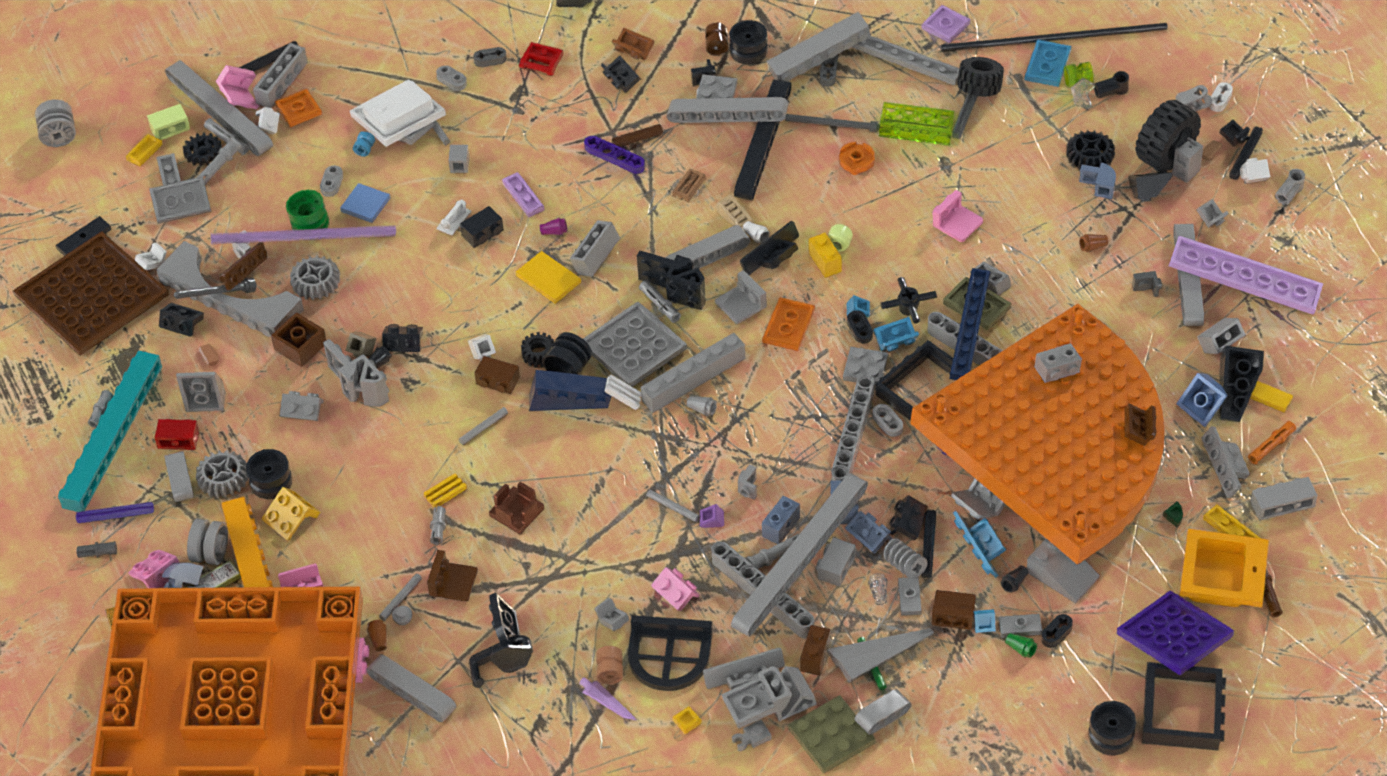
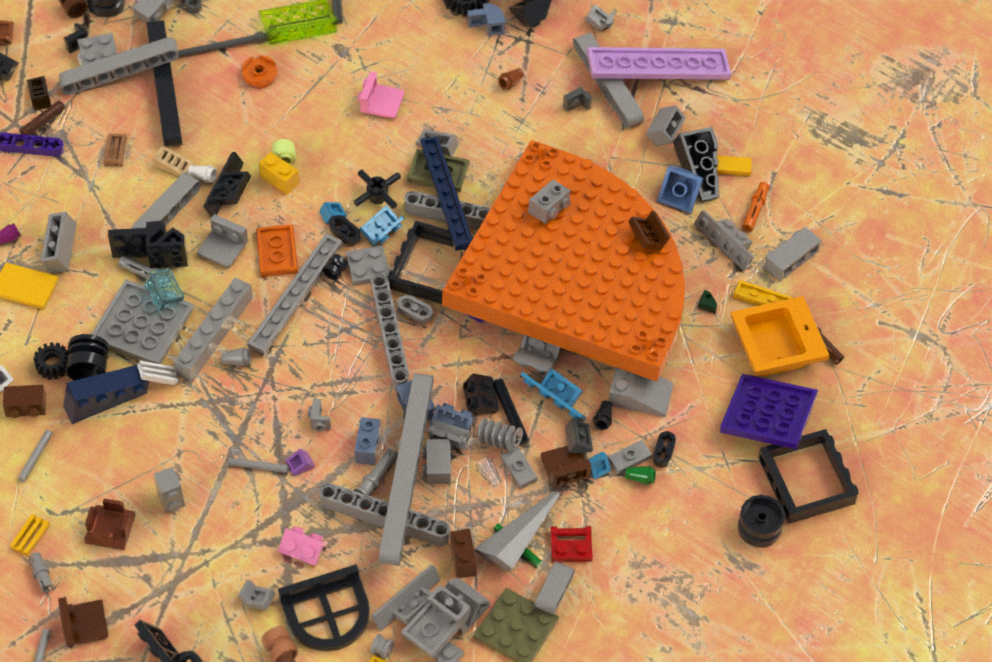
camera: 30 degrees left, 5 degrees up
none -> dark brown slope [27,76,51,111]
none -> clear light blue bracket [145,268,184,312]
none -> light grey brick [153,467,185,513]
none -> light grey plate [248,234,342,355]
none -> black wheel [323,254,348,281]
none -> light grey wheel [370,634,394,659]
none -> light grey hinge [428,420,471,450]
none -> red plate [550,526,593,562]
none -> dark grey slope [565,418,593,453]

